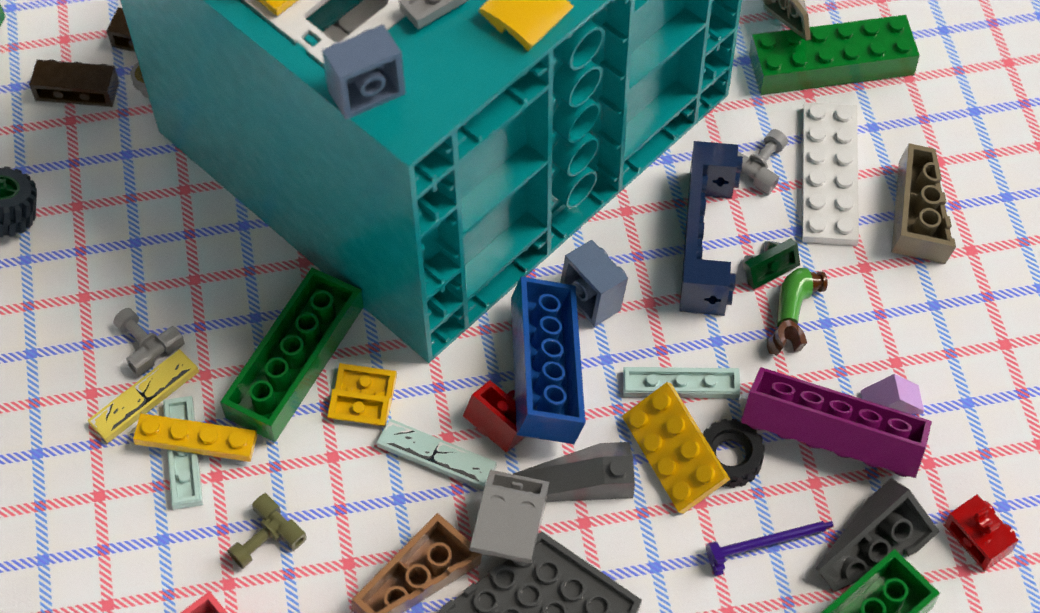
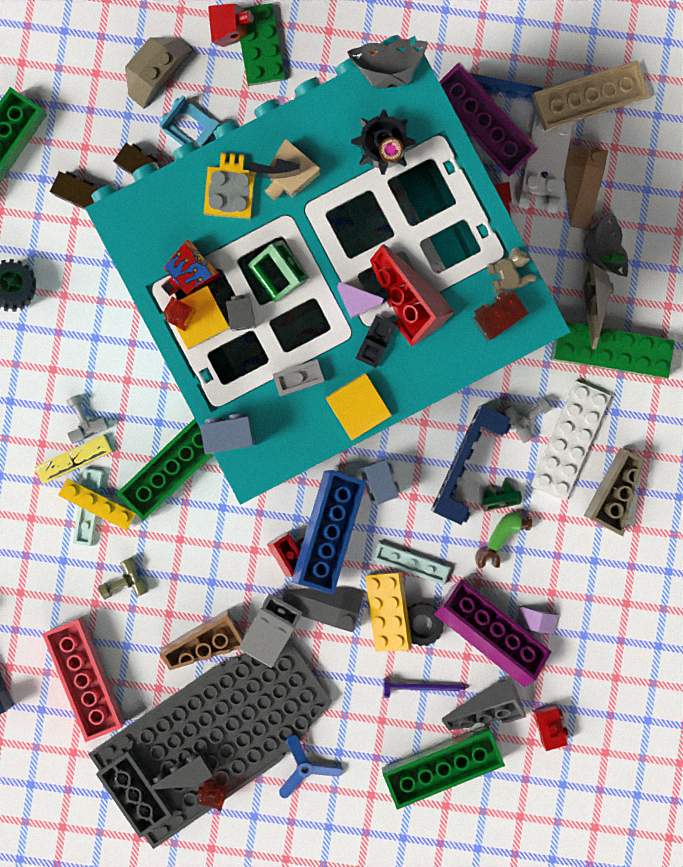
camera: 25 degrees right, 30 degrees up
yellow slope [327,363,397,426] -> none
light aqua tile [377,419,497,491] -> none

